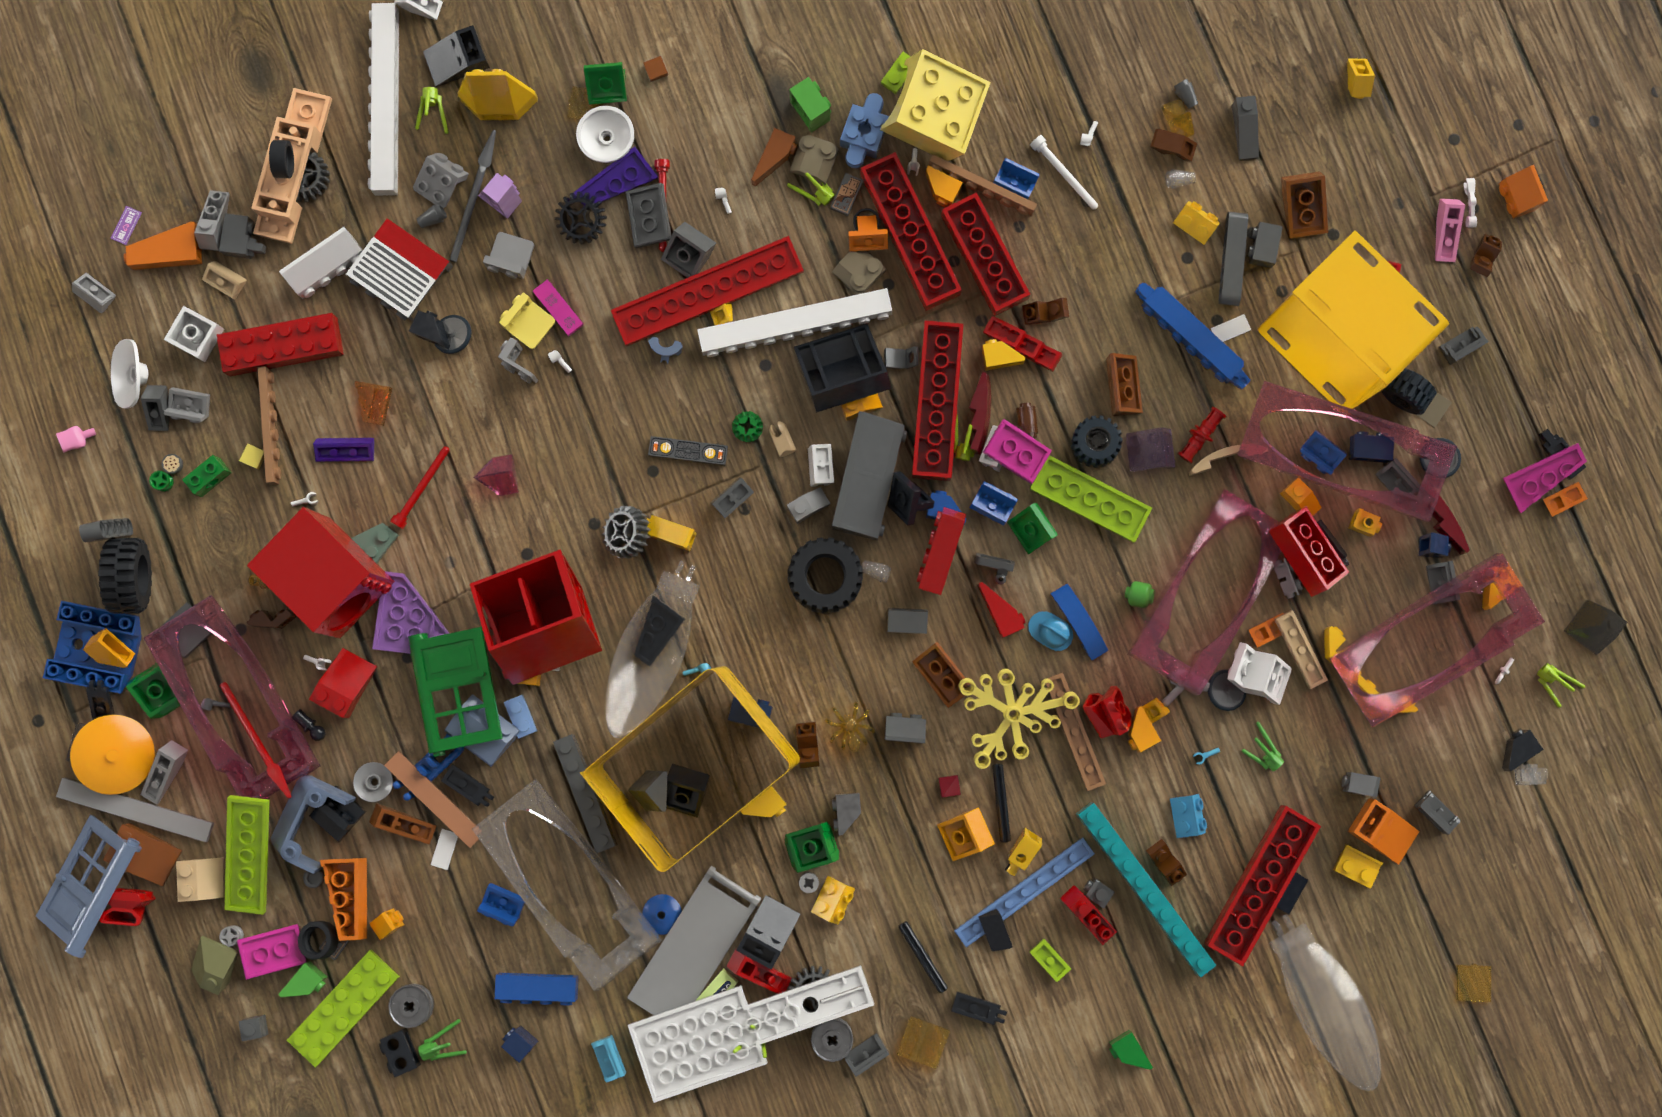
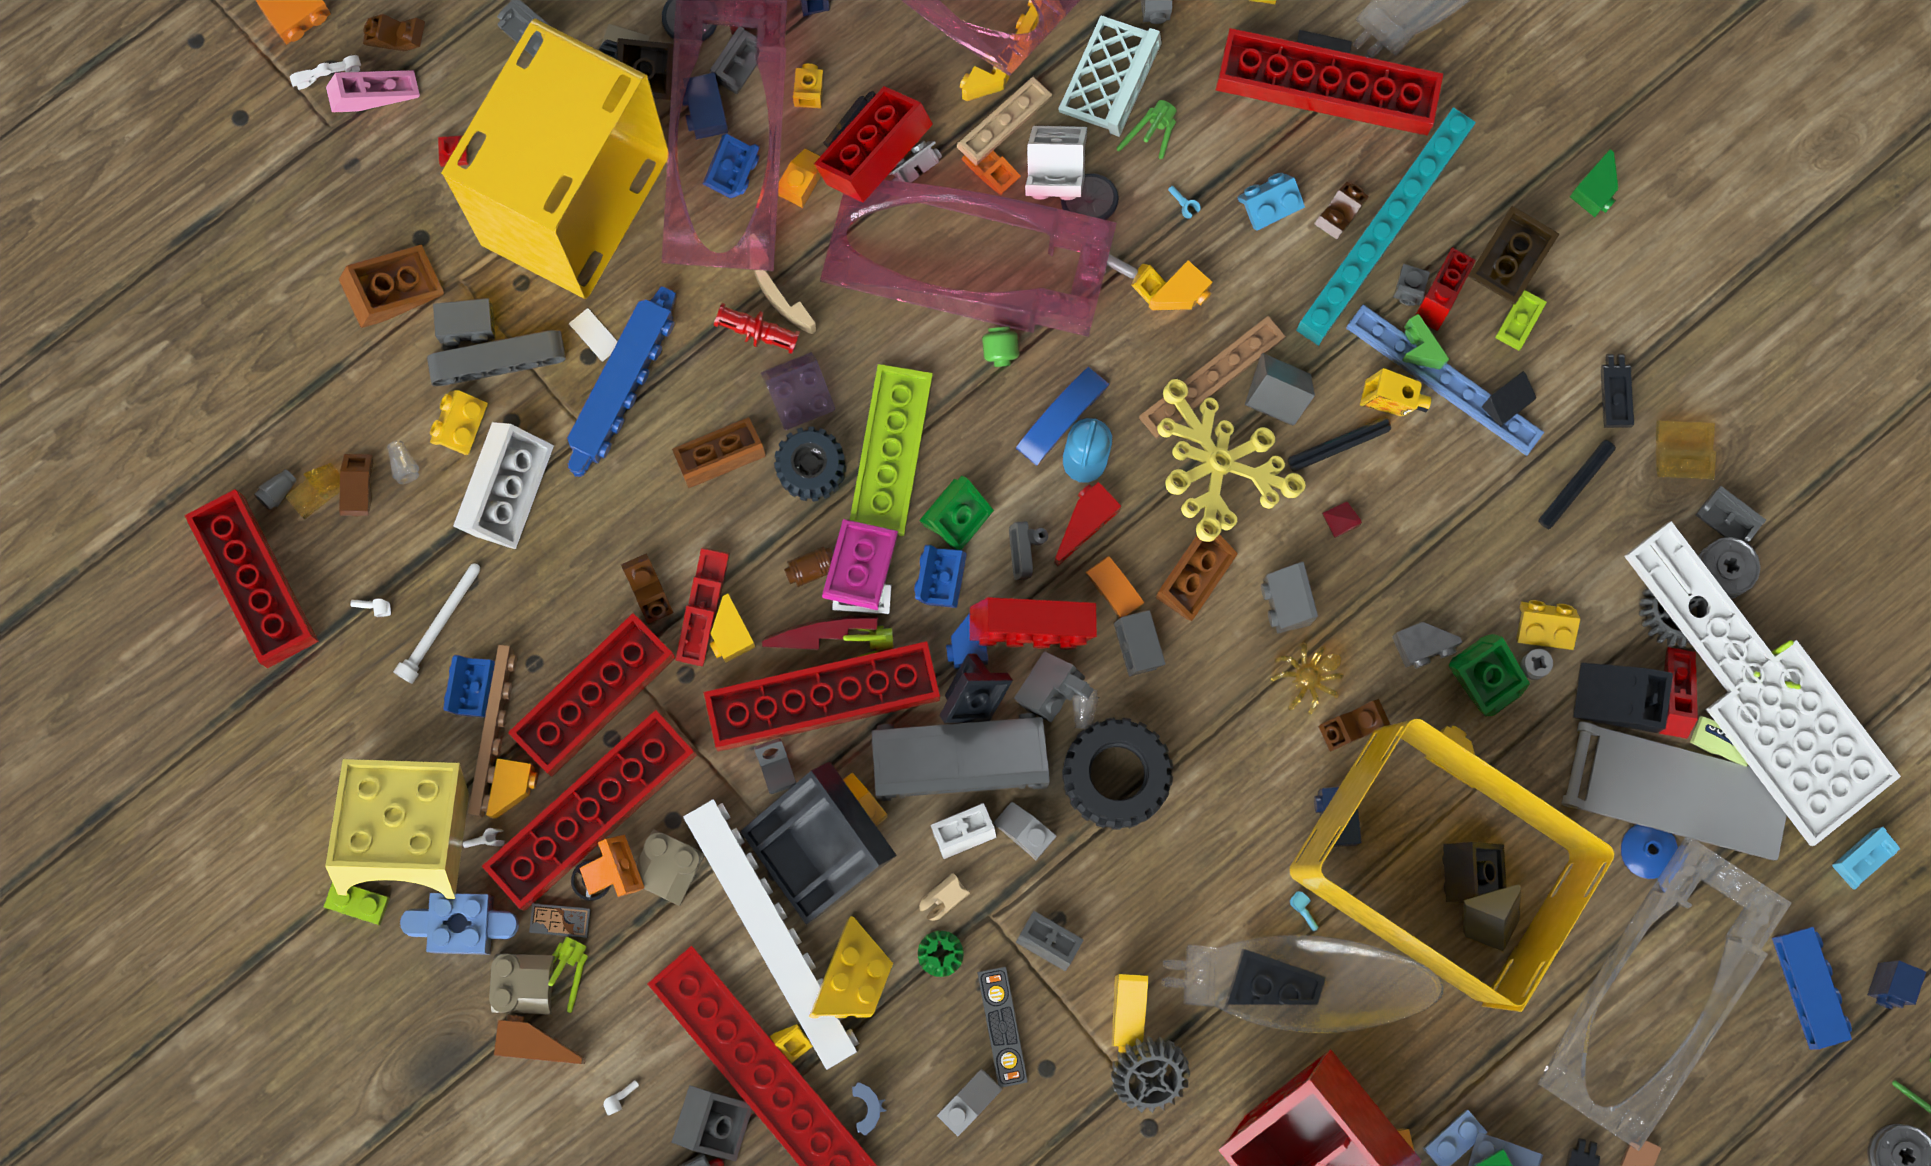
camera: 115 degrees left, 5 degrees down
blue bracket [477,883,527,927] -> none
dark grey brick [553,734,618,853] -> none
bright green brick [789,77,831,133] -> none
light orange slope [937,807,995,861] -> none
red piece [1082,686,1133,738] -> none
dark grey slope [1232,96,1259,161] -> none
yellow slope [1347,59,1375,99] -> none
none -> red brick [184,489,319,668]
none -> white slope [453,422,554,549]
none -> dark brown slope [616,38,674,100]
none -> yellow wing [809,916,893,1018]
none -> light grey slope [937,1069,1002,1136]
none -> dark grey hinge [1014,651,1094,722]
none -> light aqua fence [1059,16,1162,137]
none -> orange slope [1085,556,1144,618]
none -> dark grey slope [1245,353,1315,426]
none -> bright green slope [1402,314,1449,370]
none -> dark brown slope [1468,206,1559,305]

